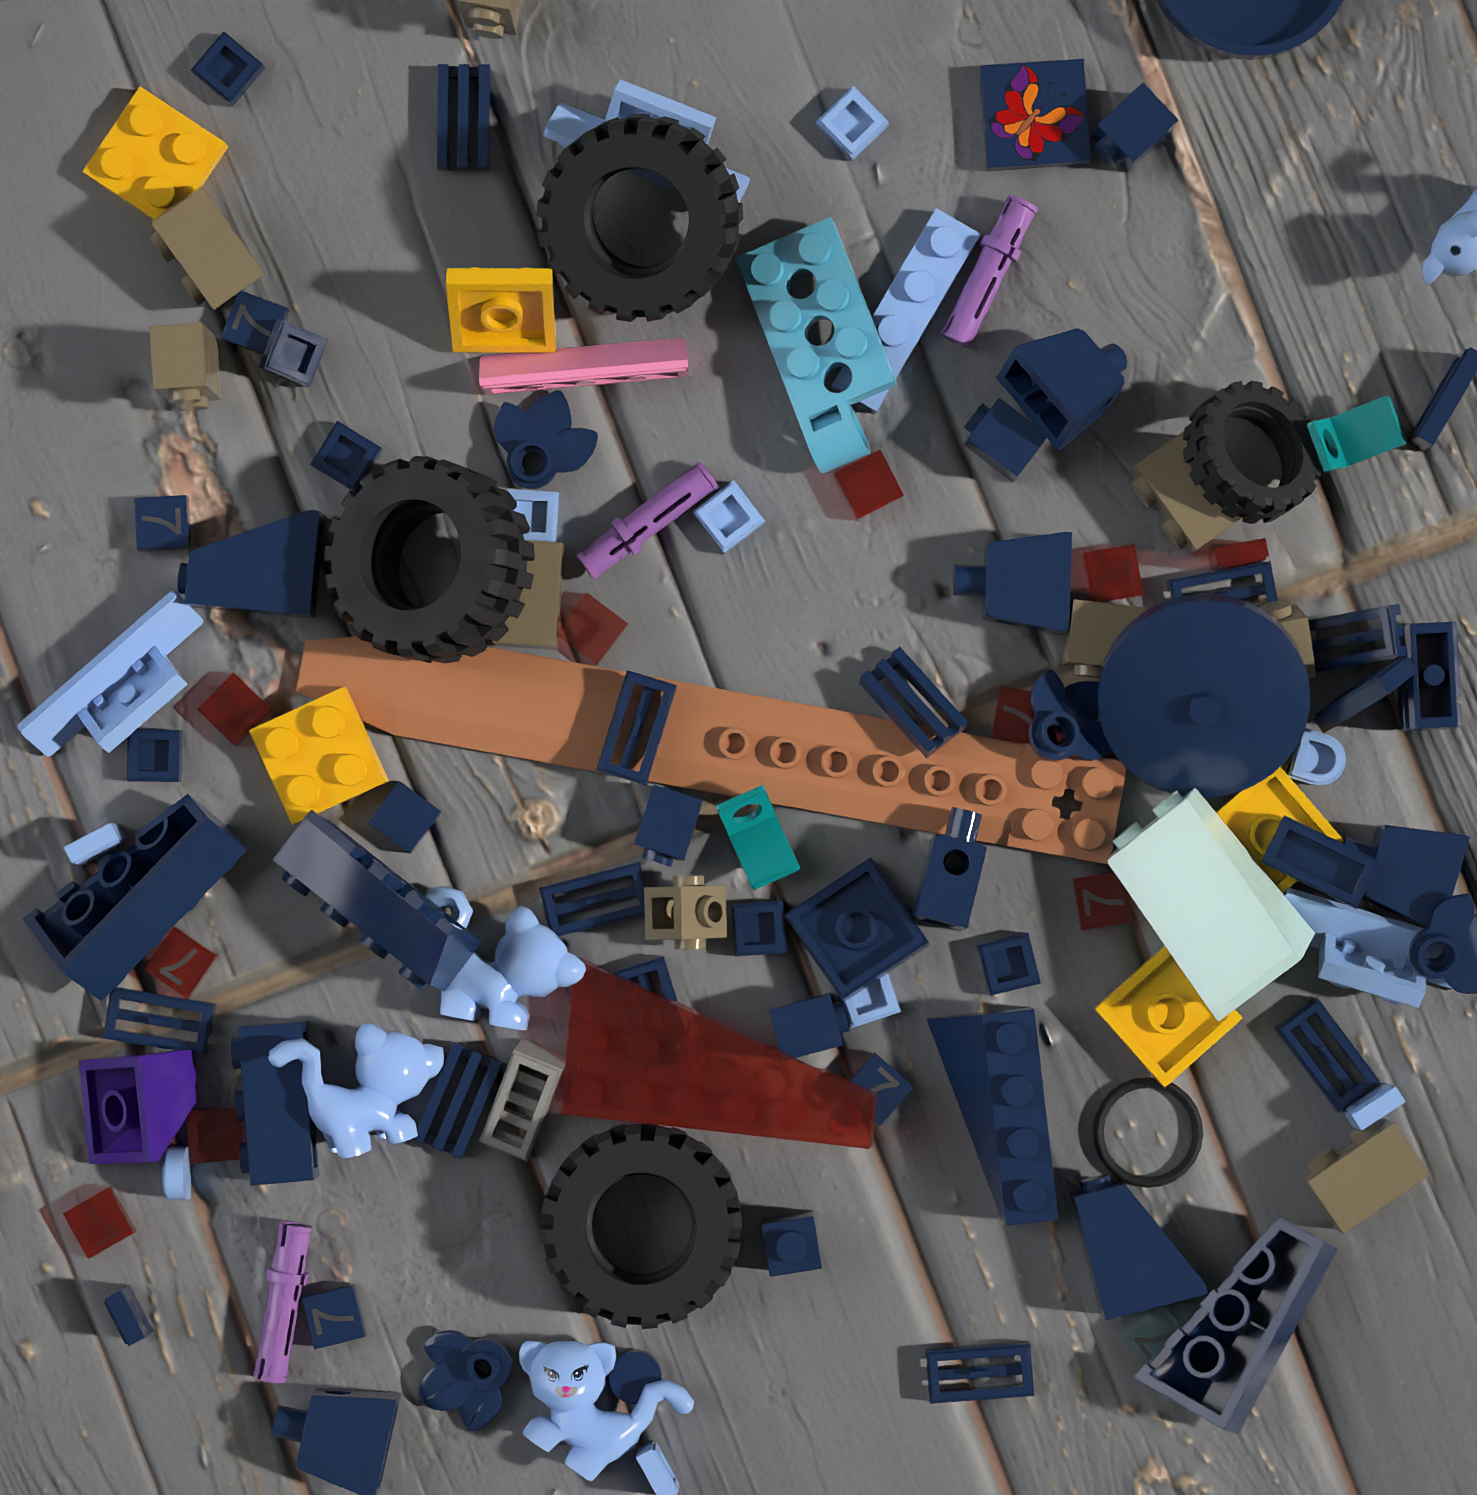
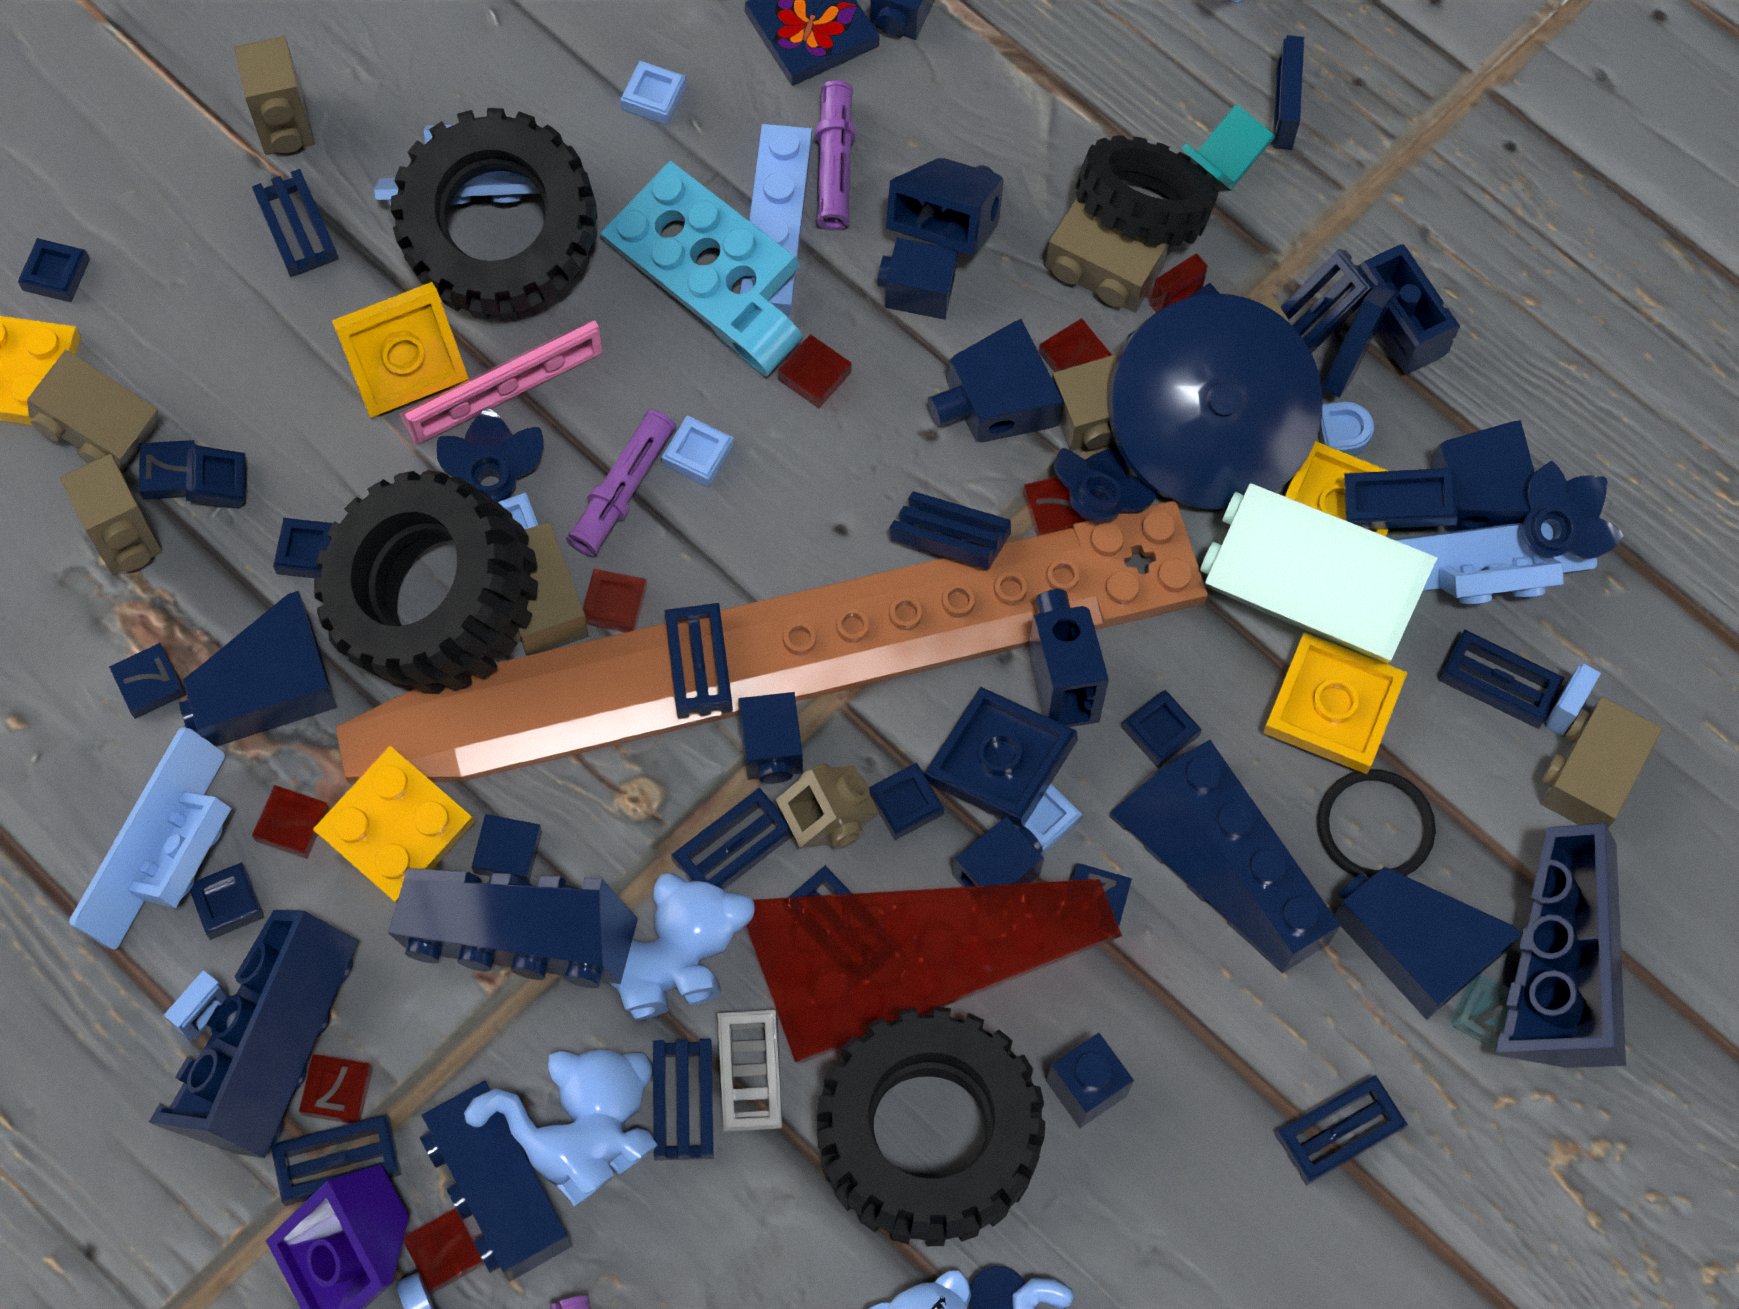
camera: 25 degrees left, 20 degrees down
teal bracket [716,785,800,890] -> none
clear red tile [1072,872,1133,930] -> none

